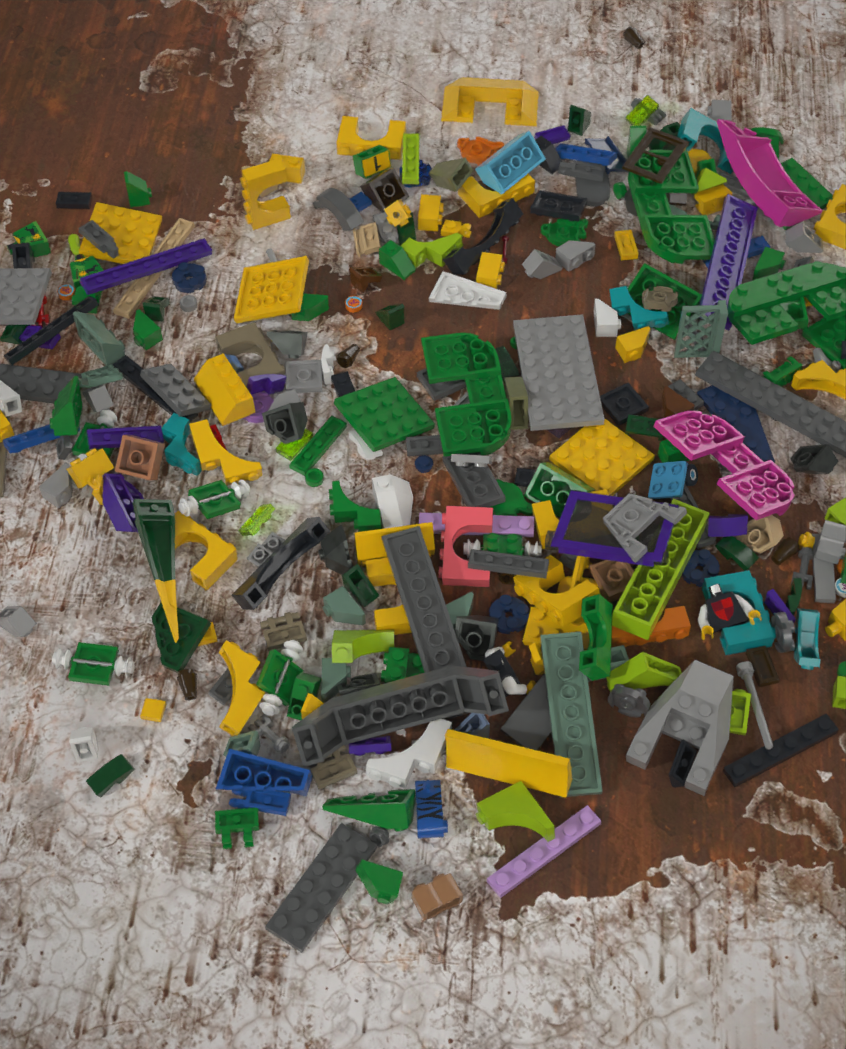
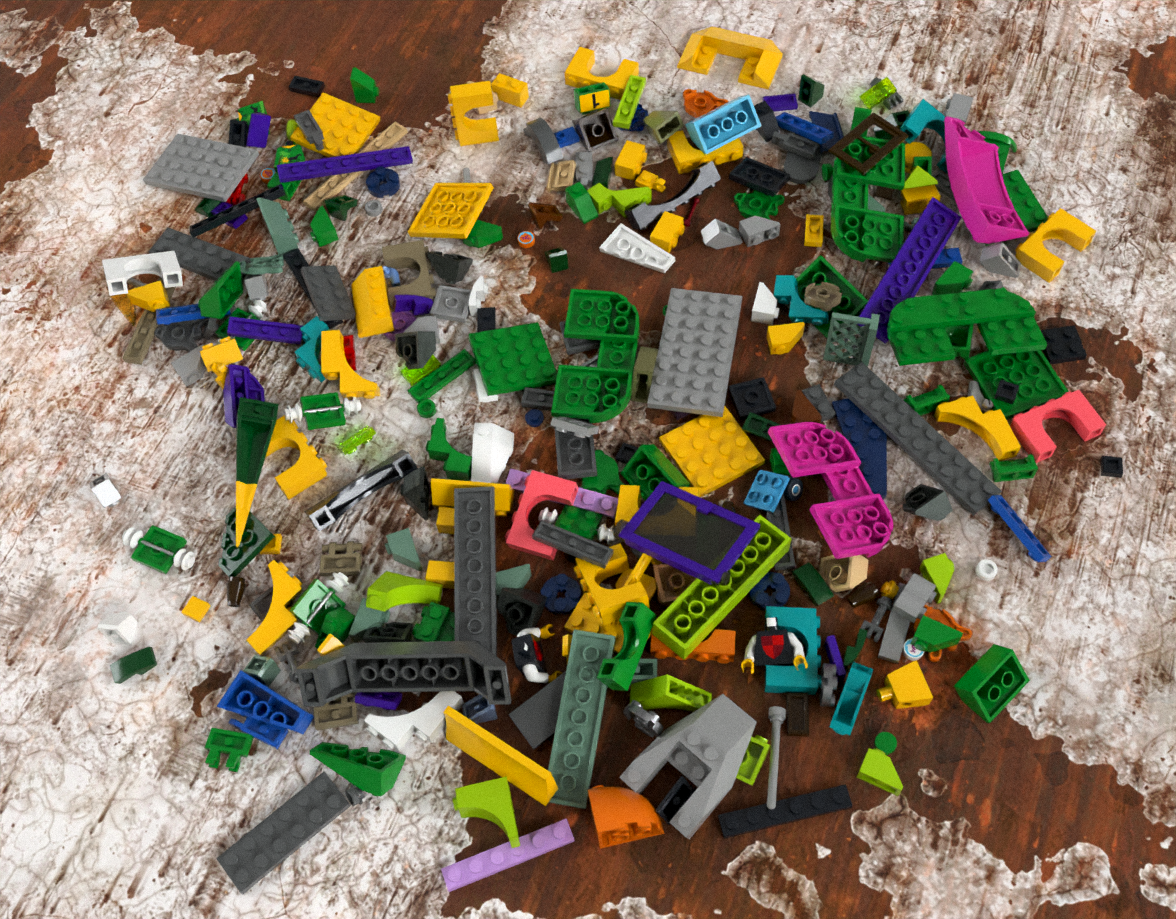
camera: 20 degrees right, 5 degrees up
nougat brick [115,435,165,480] -> none
light grey slope [247,532,285,567] -> none
dark brown cone [337,344,360,368] -> none
dark green slope [342,564,379,608] -> none
green slope [355,859,403,904] -> none
yellow brick [384,200,412,227] -> none
medium nougat brick [411,873,463,921] -> none
blue door [415,780,448,839] -> none
clear green slope [495,346,519,381] -> none
light grey wing [603,493,687,563] -> none
dark brown cone [623,26,645,49] -> none
dark purple slope [708,514,748,537] -> none
none -> dark grey tile [154,318,207,352]
none -> dark purple slope [246,113,271,148]
none -> orange brick [587,785,665,849]

